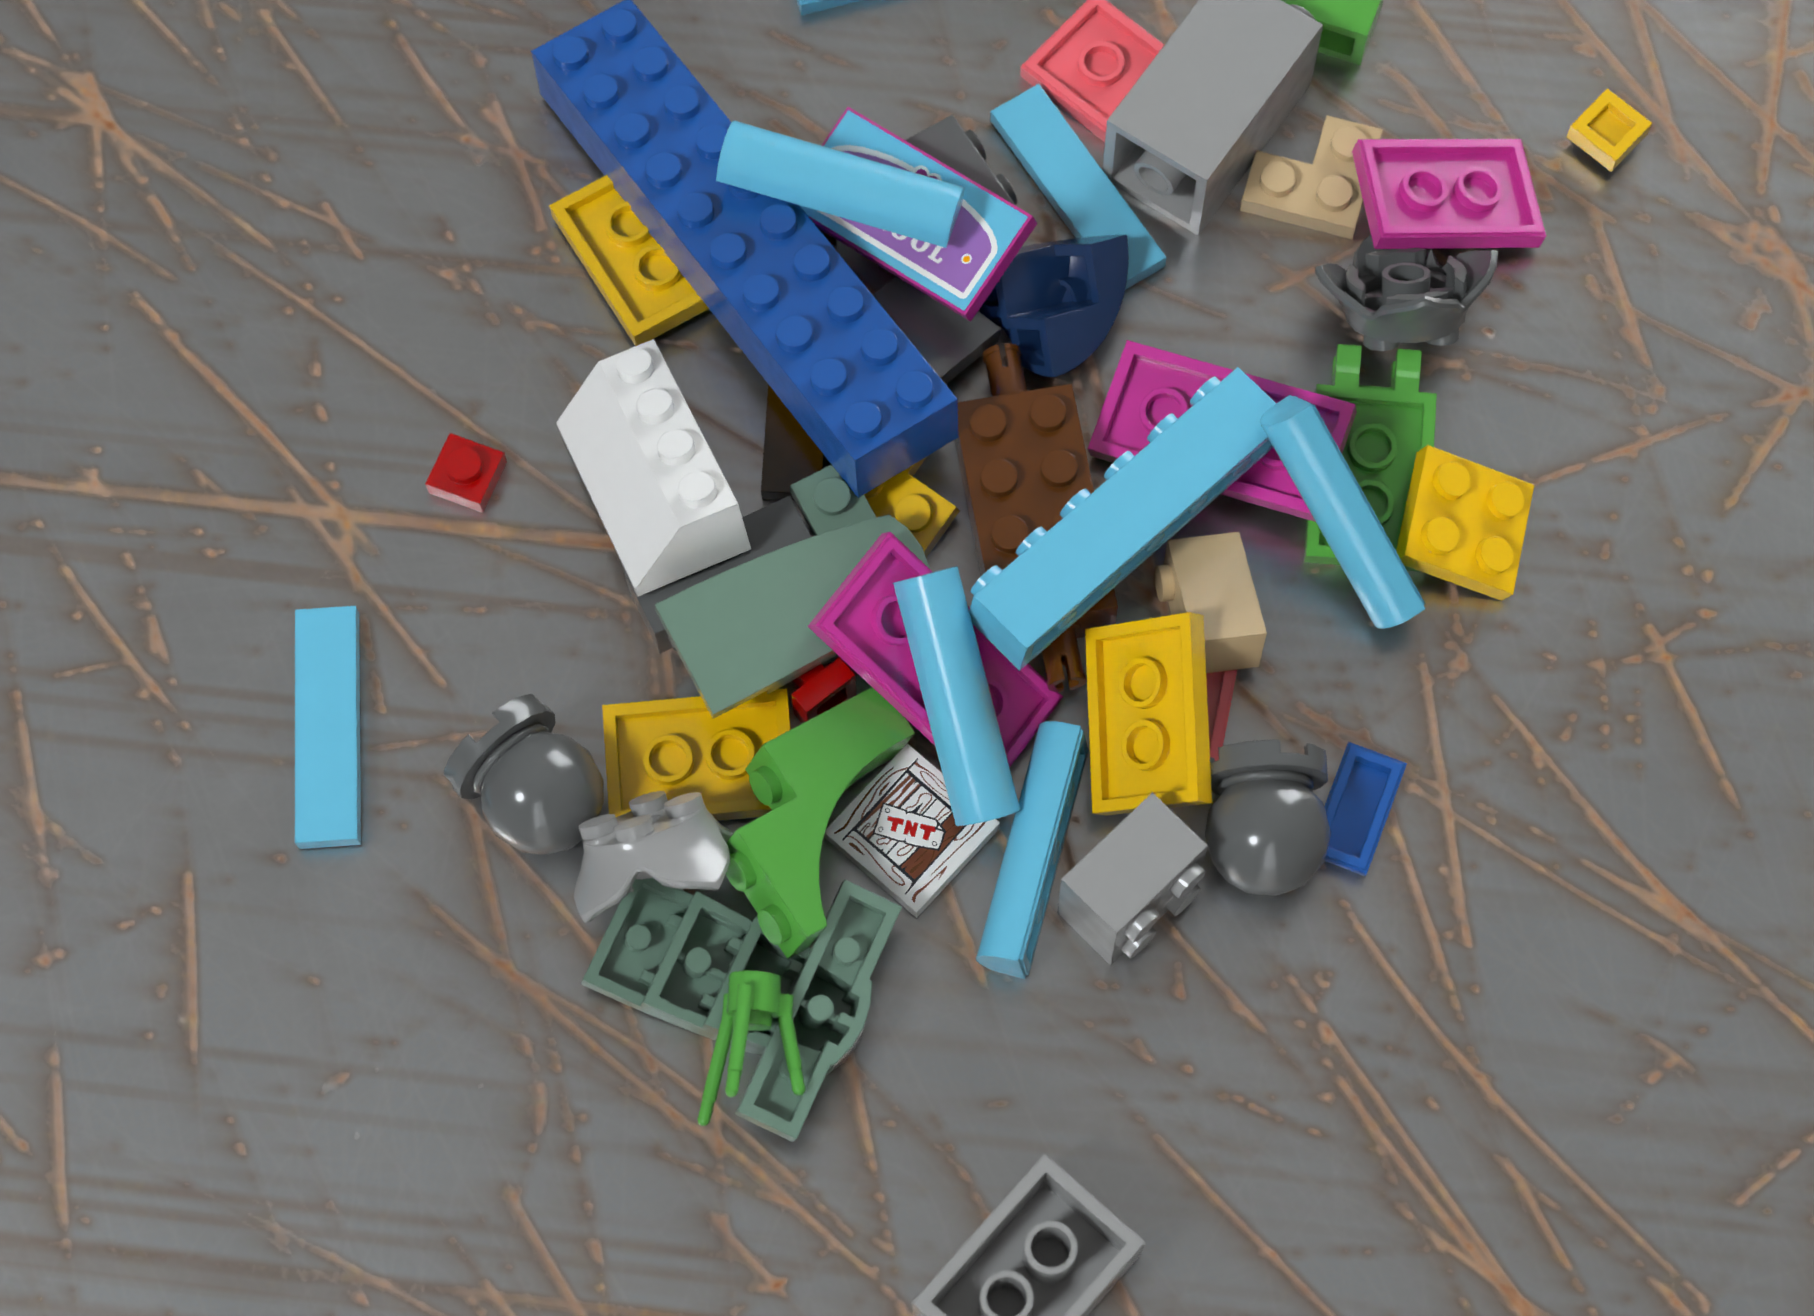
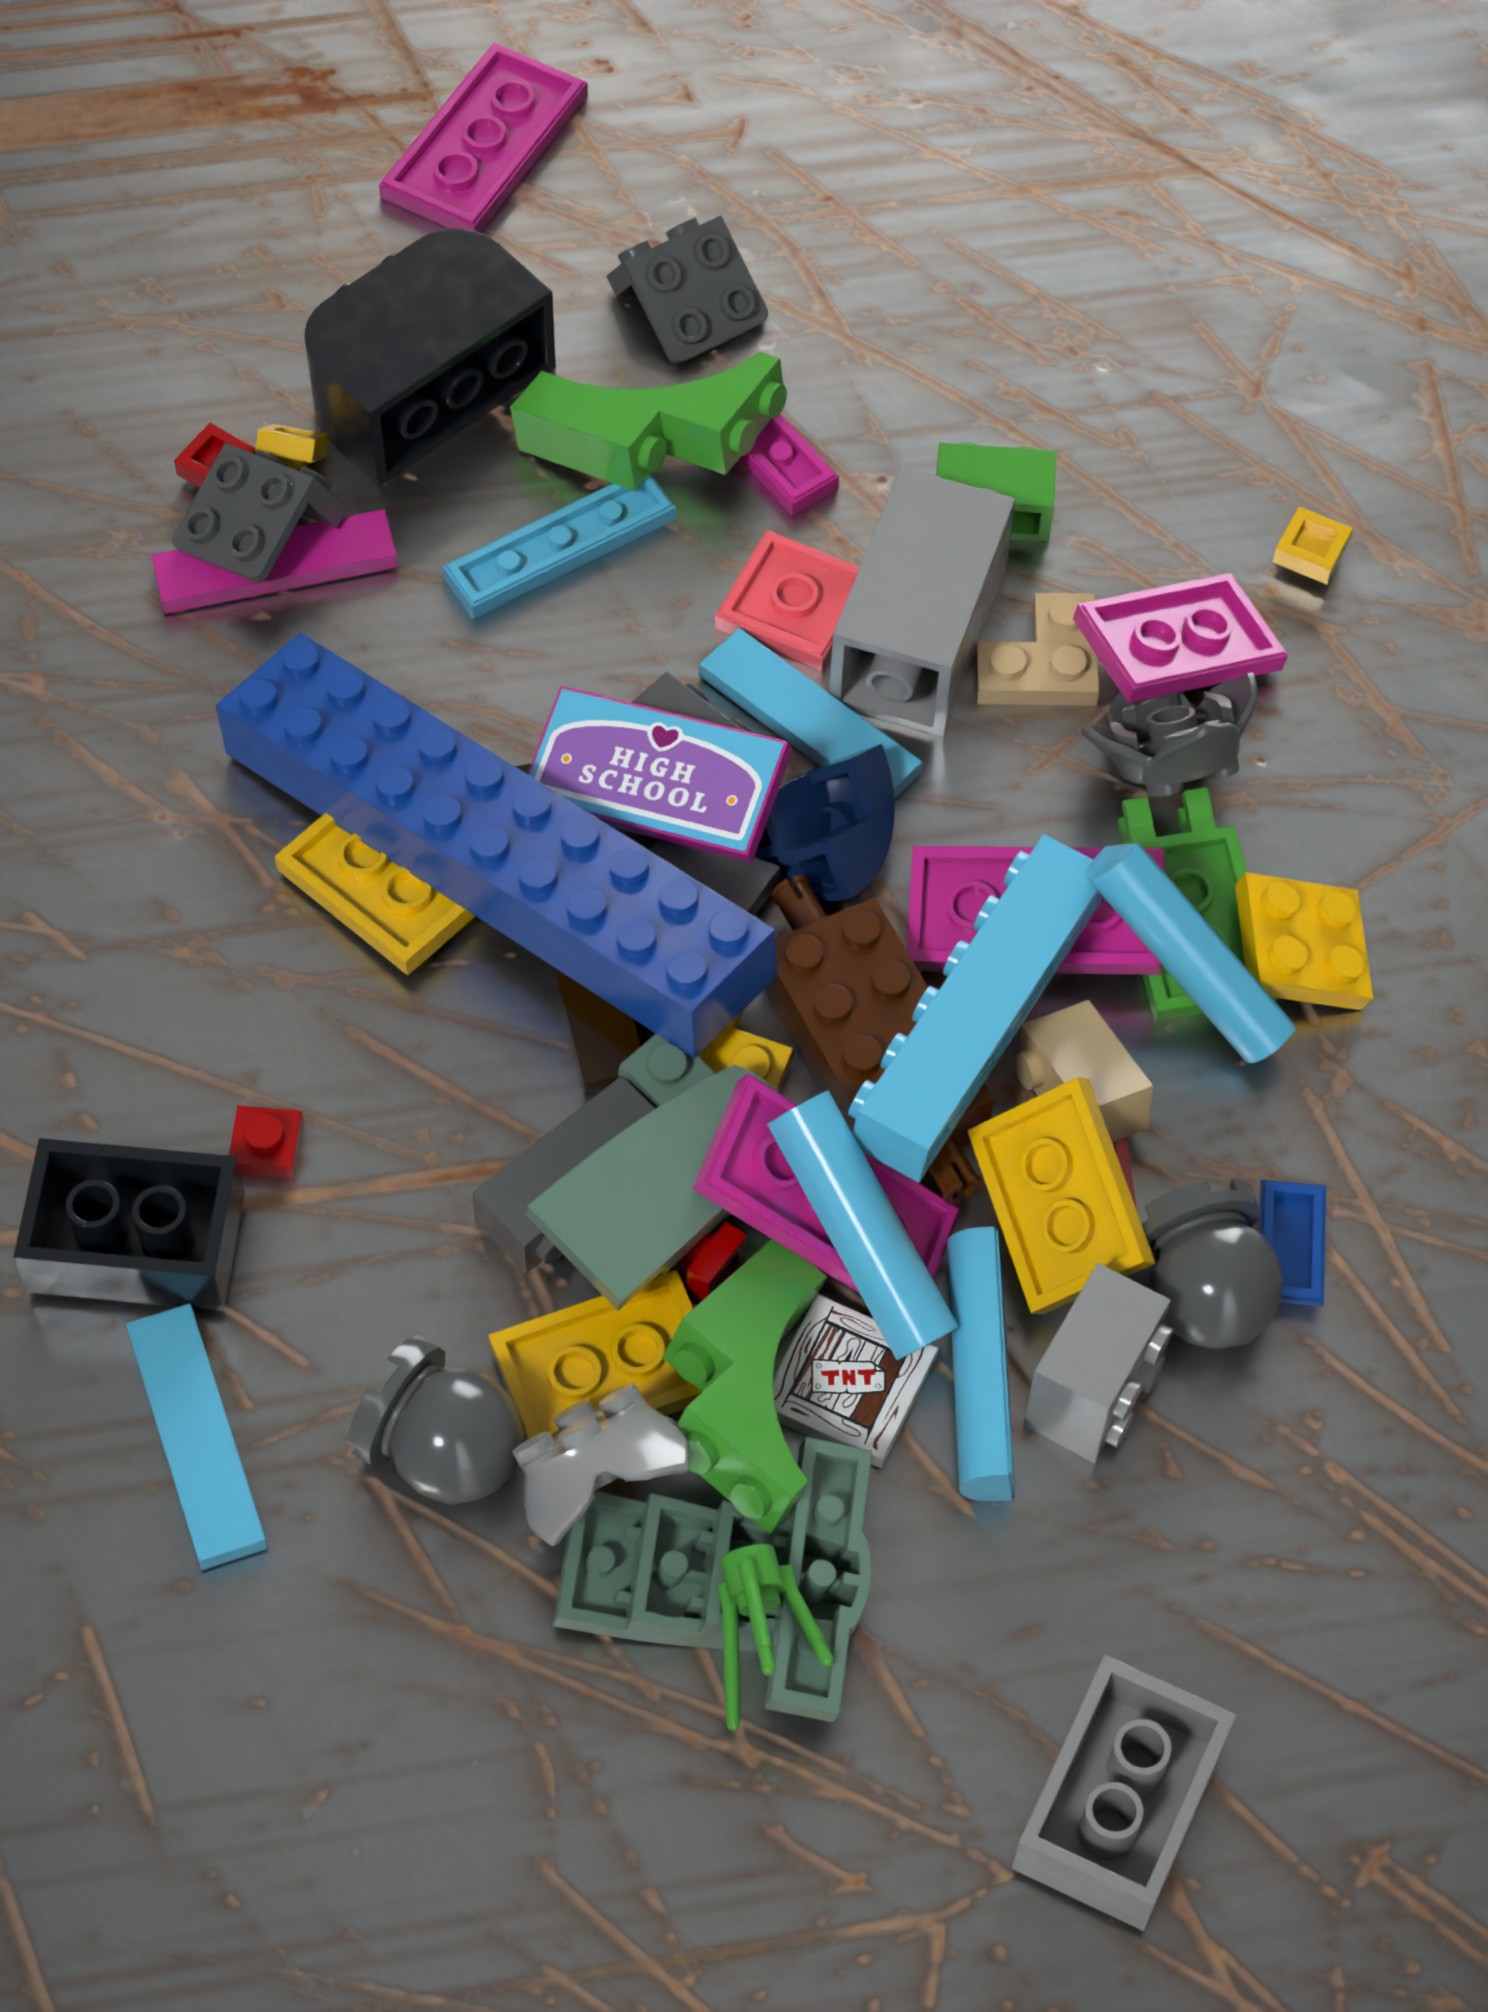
camera: 20 degrees left, 10 degrees down
white slope [556,339,751,596] -> none
medium azure brick [716,120,965,248] -> none
none -> black brick [13,1138,245,1311]

